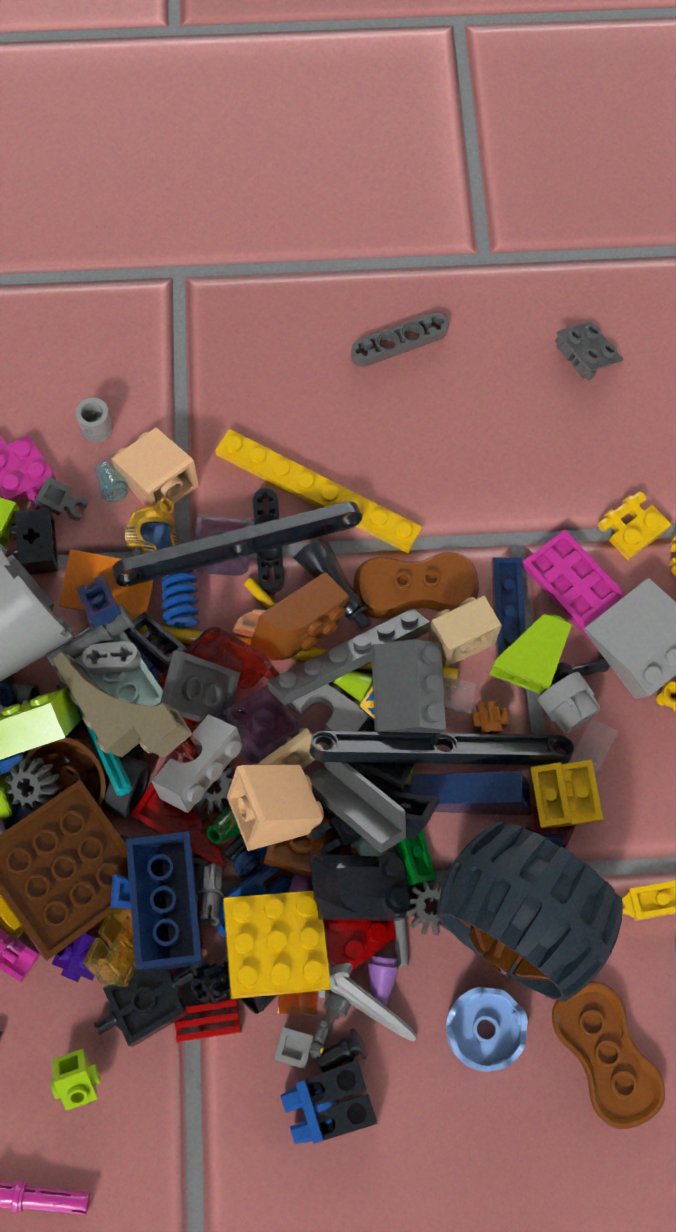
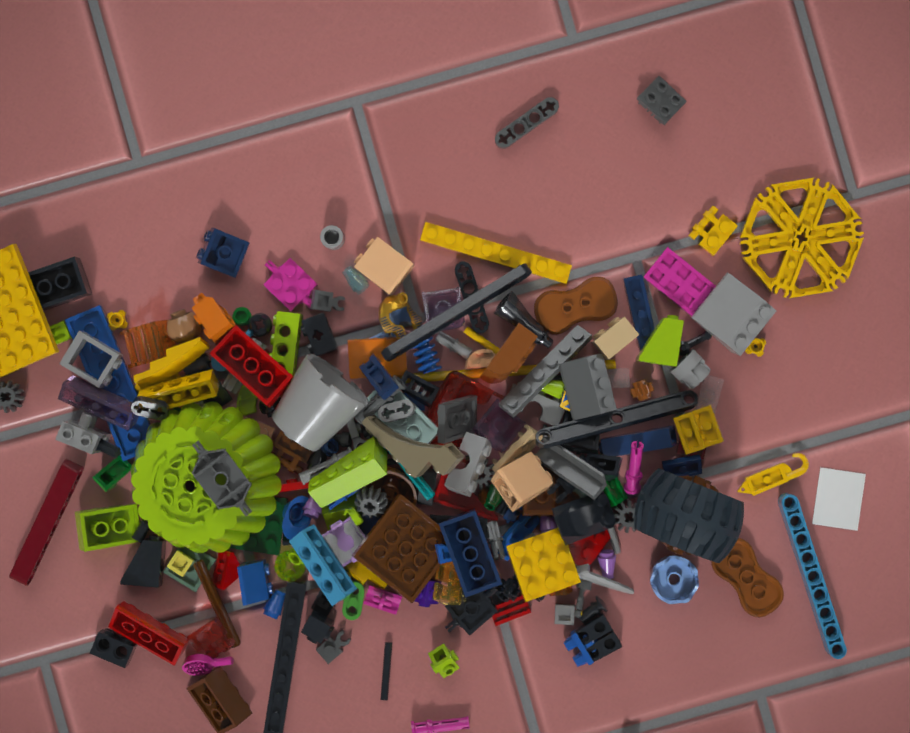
camera: 10 degrees left, 20 degrees up
none -> light grey plate [347,418,366,449]
none -> light grey axle [435,331,473,360]
none -> dark pink pin [624,441,644,495]

